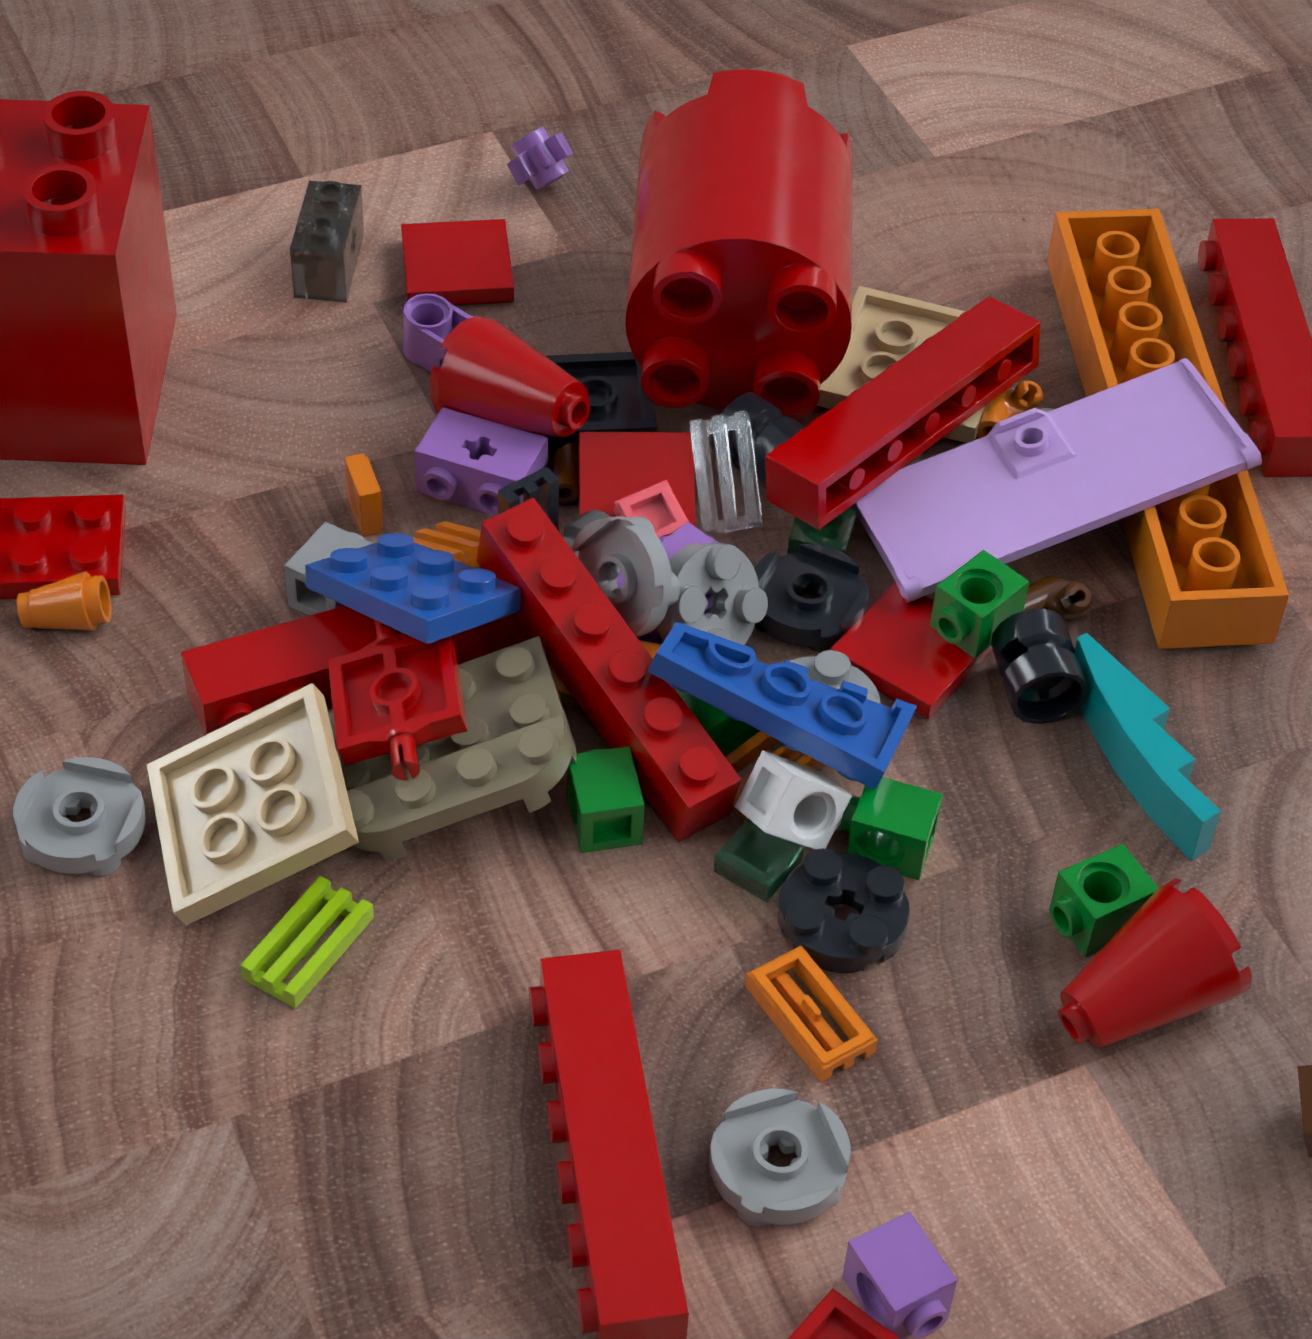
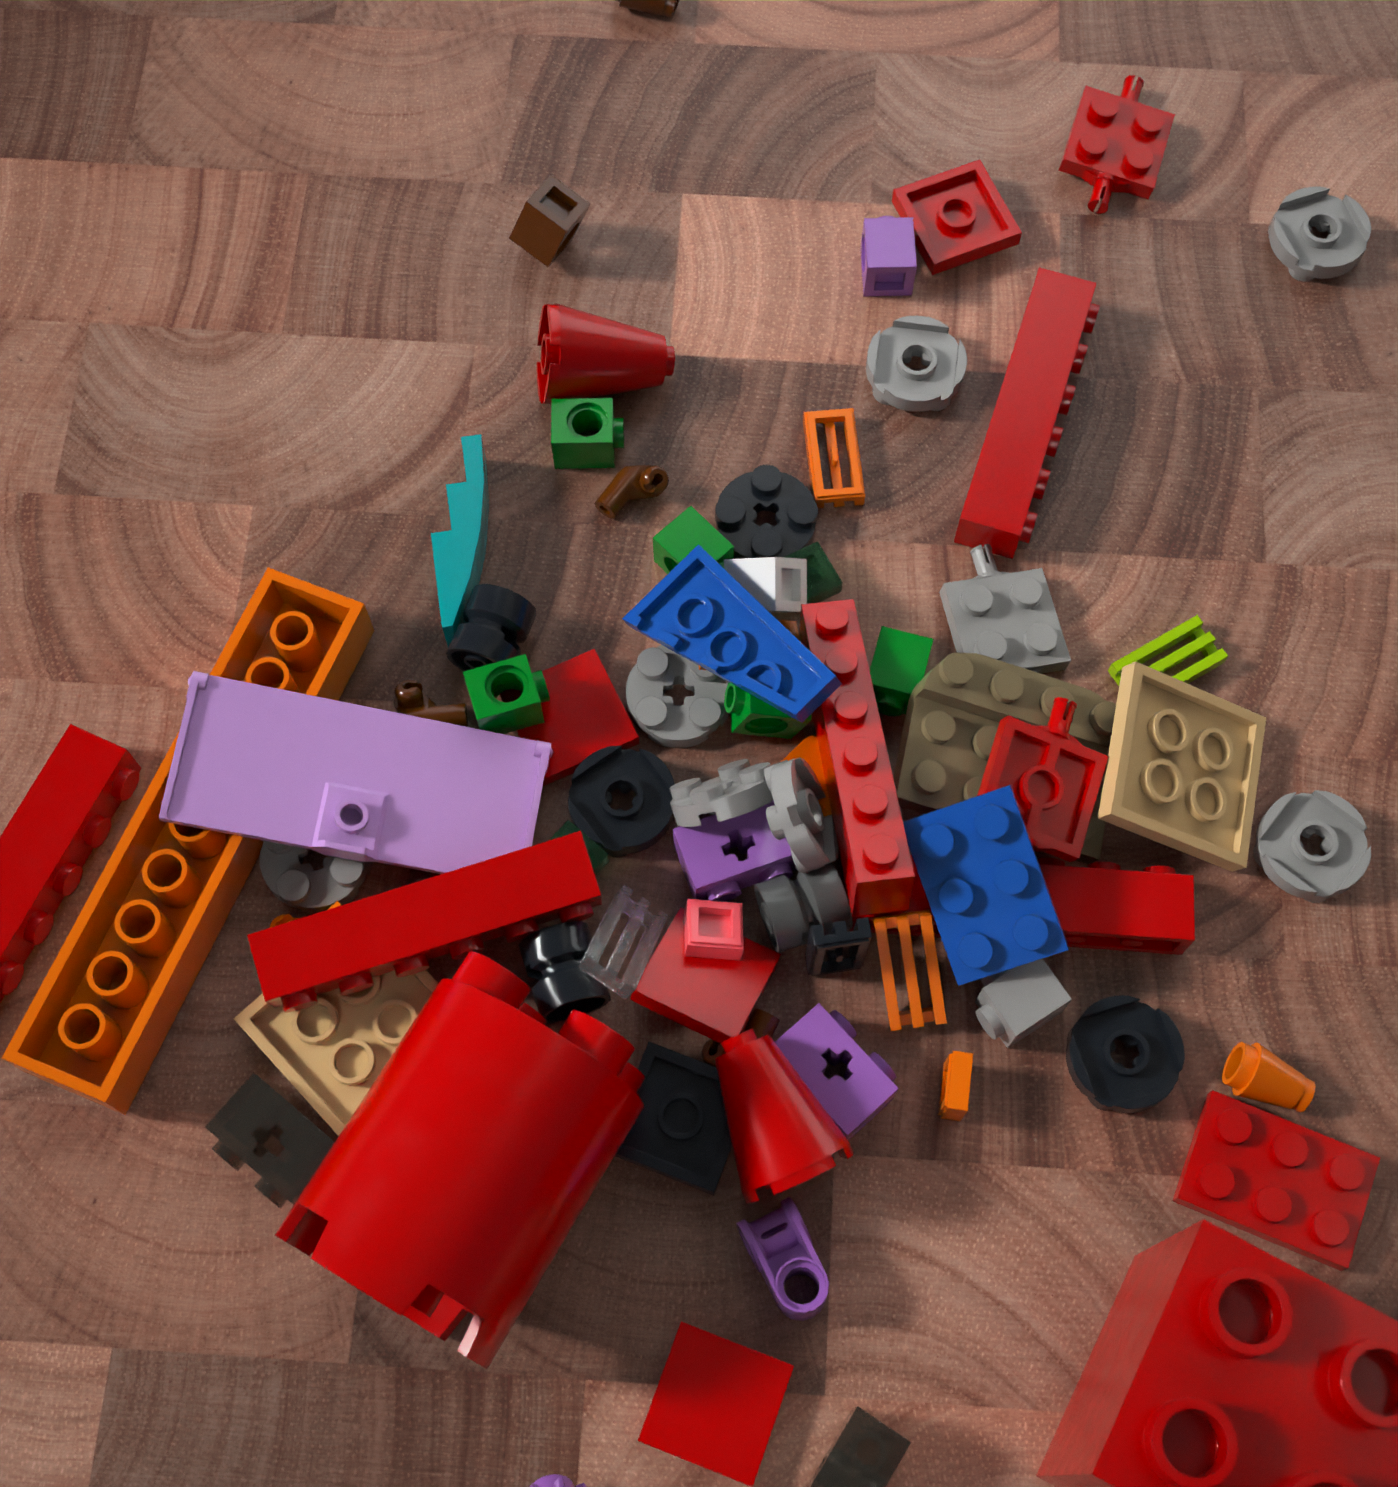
camera: 150 degrees left, 20 degrees up
none -> clear smoke brick [205,1073,335,1209]
none -> reddish brown arm [594,465,669,519]
none -> light grey plate [939,544,1071,674]
none -> black plate [1066,995,1185,1113]

